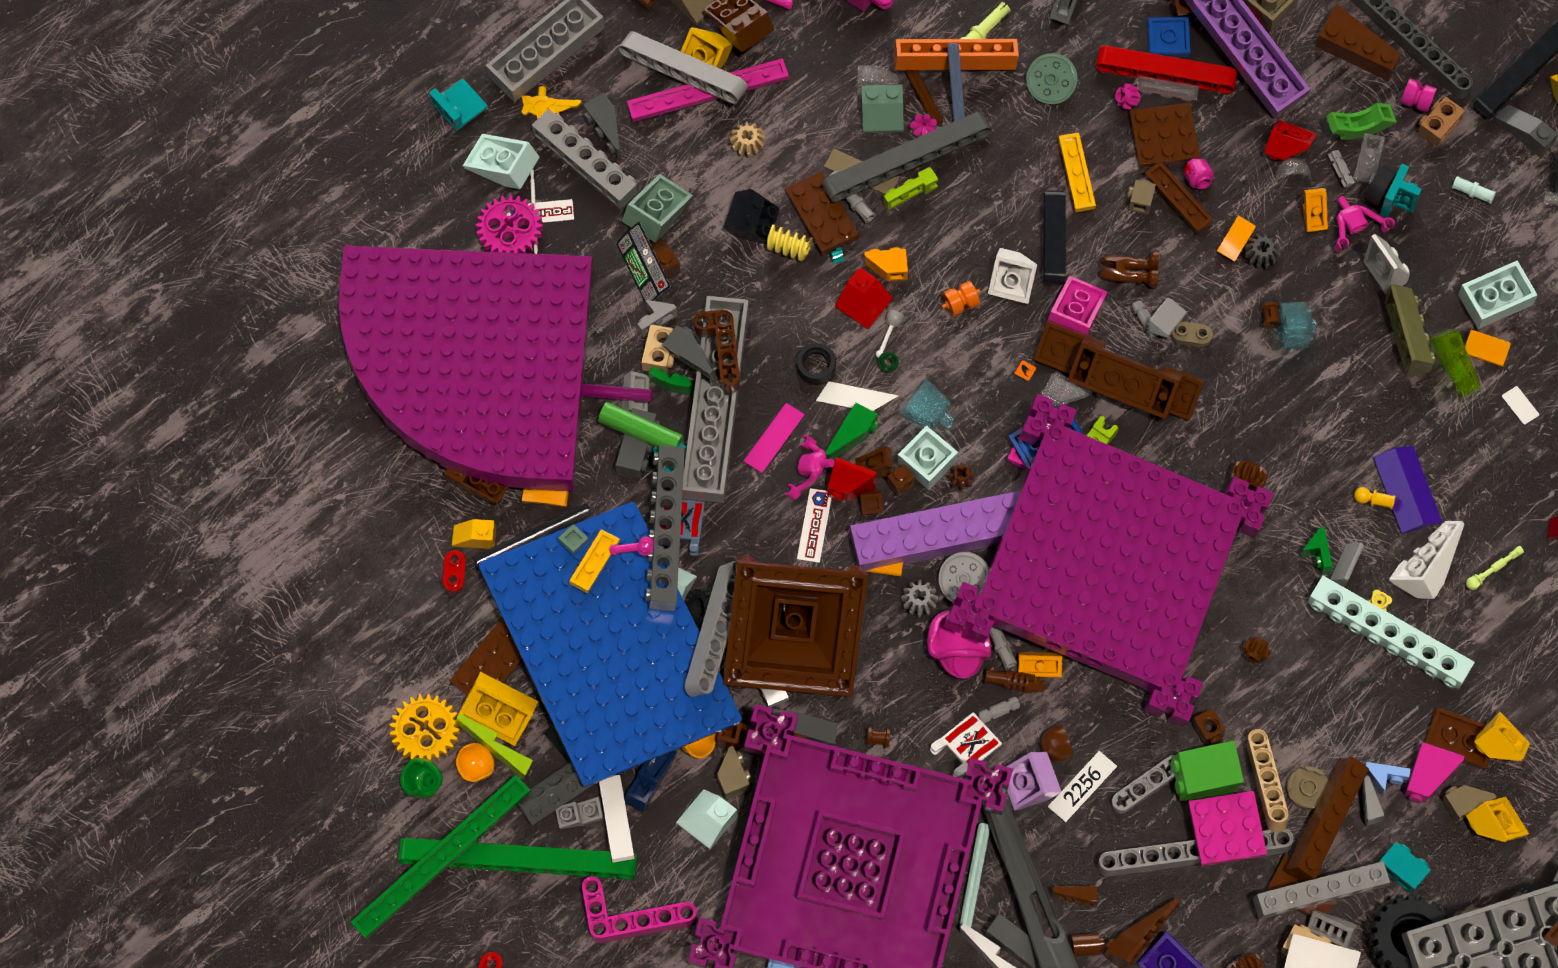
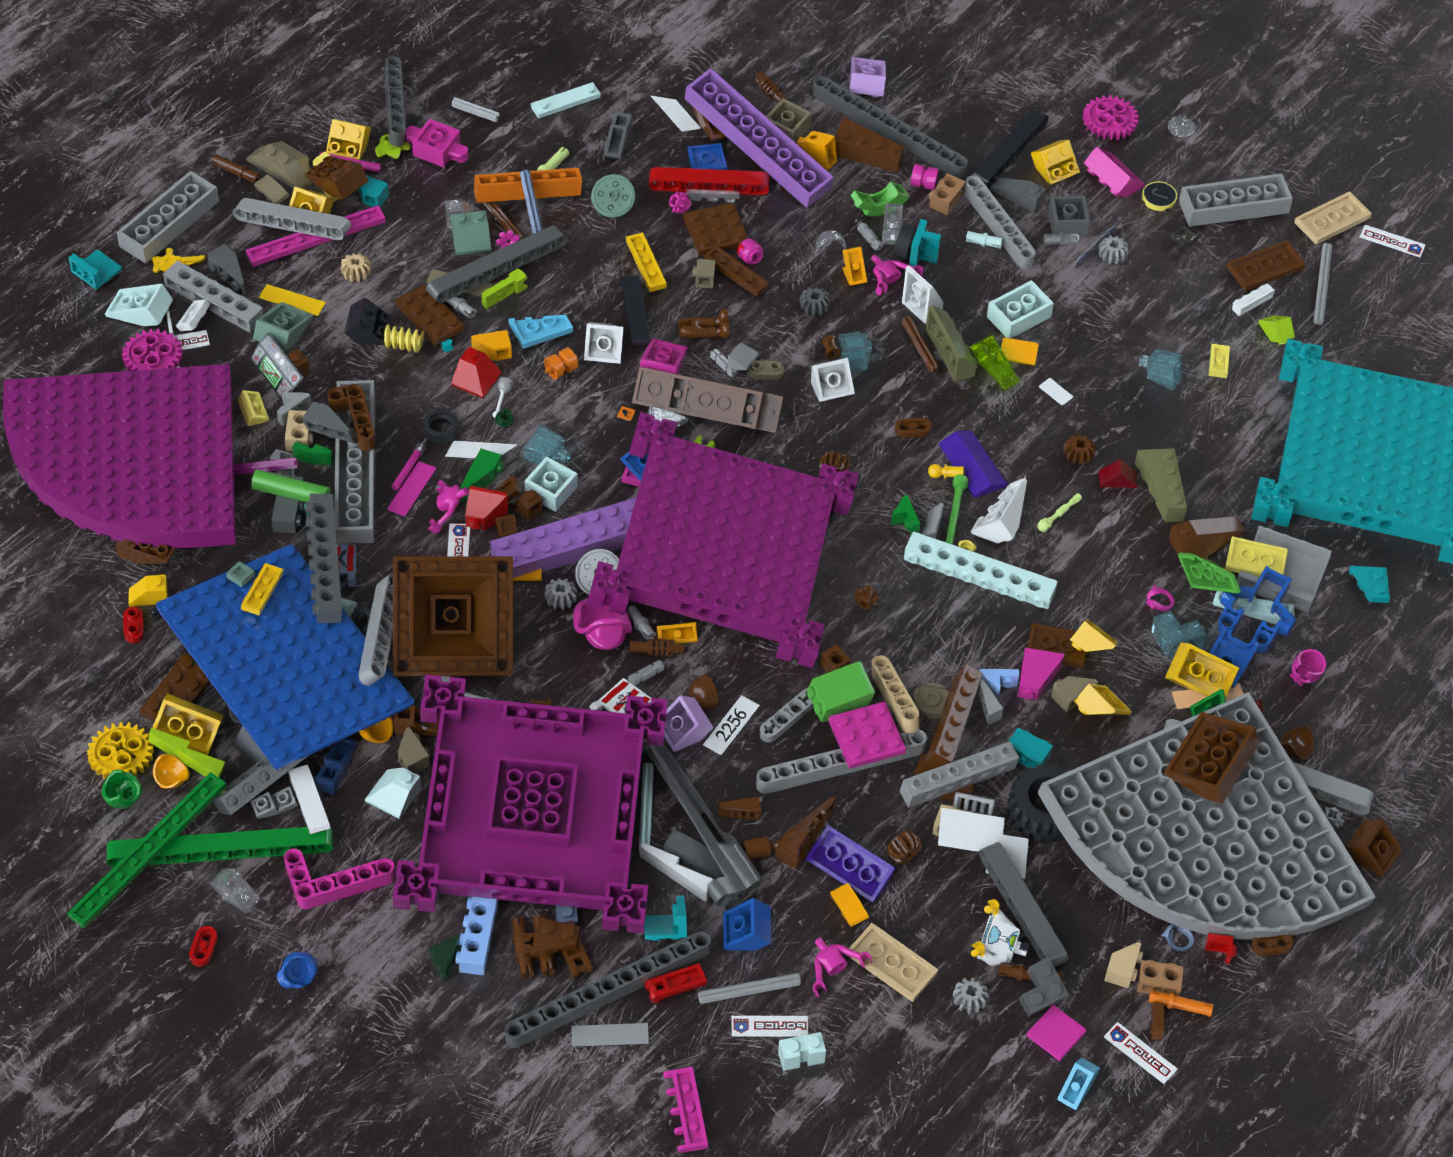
camera: 15 degrees left, 15 degrees down
light orange slope [522,489,569,507] -> none
dark pink piece [609,536,654,556] -> none
reddish brown gear [948,462,975,490] -> none
light orange slope [1217,215,1256,261] -> none
red slope [1264,120,1317,160] -> none
none -> white plate [176,300,210,331]
none -> clear slope [209,868,260,913]
none -> light yellow slope [237,390,269,426]
none -> dark tan slope [254,174,289,204]
none -> yellow sticker [259,284,326,316]
none -> teal slope [358,175,389,207]
none -> dark pink piece [391,438,427,491]
none -> medium azure wing [508,315,573,349]
none -> light orange torso [797,131,837,171]
none -> white slope [811,358,855,402]
none -> reddish brown plate [894,418,932,438]
none -> reddish brown axle [902,316,939,373]
none -> bright green piece [945,475,968,545]
none -> light grey beam [964,176,1035,270]
none -> reddish brown gear [1064,433,1096,466]

